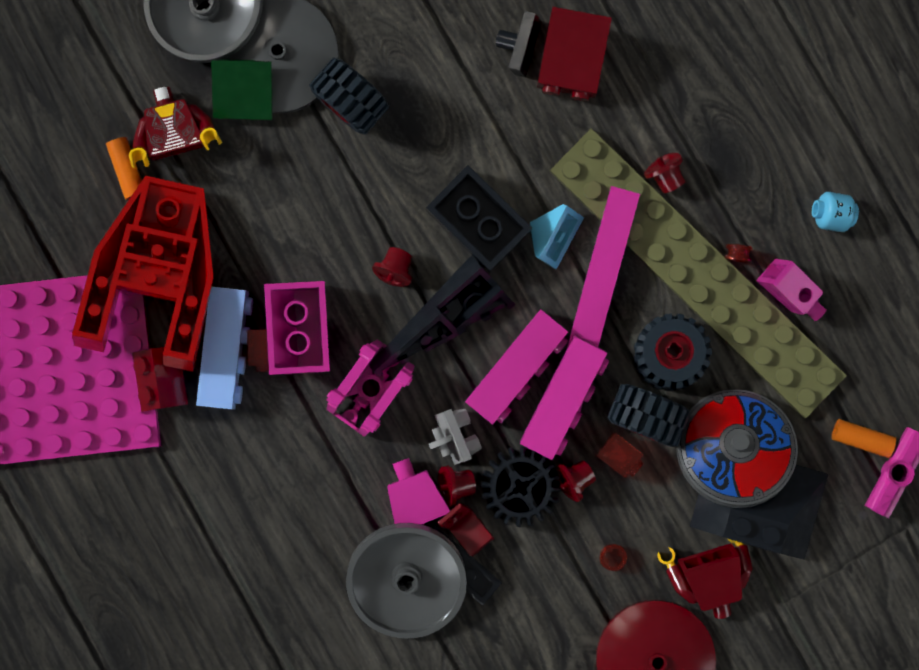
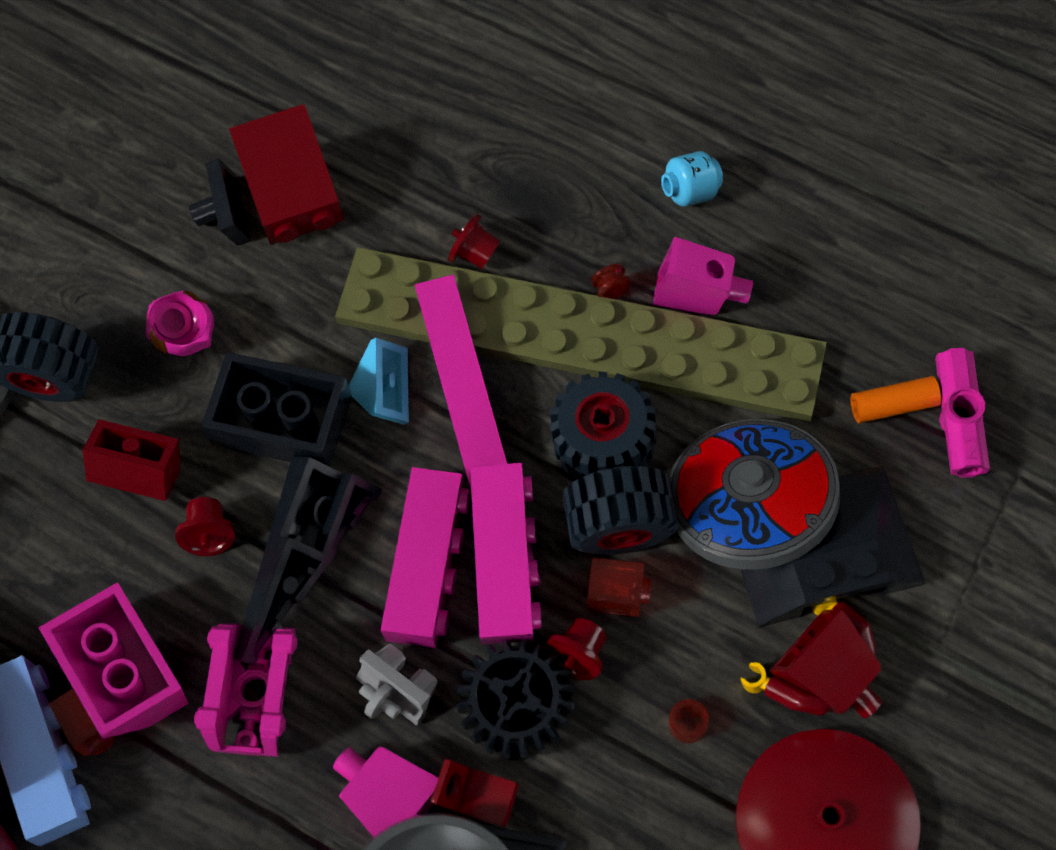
camera: 25 degrees left, 20 degrees down
dark red piece [438,465,476,507] -> none
none -> dark red brick [82,419,181,501]
none -> dark pink hair [145,290,214,356]

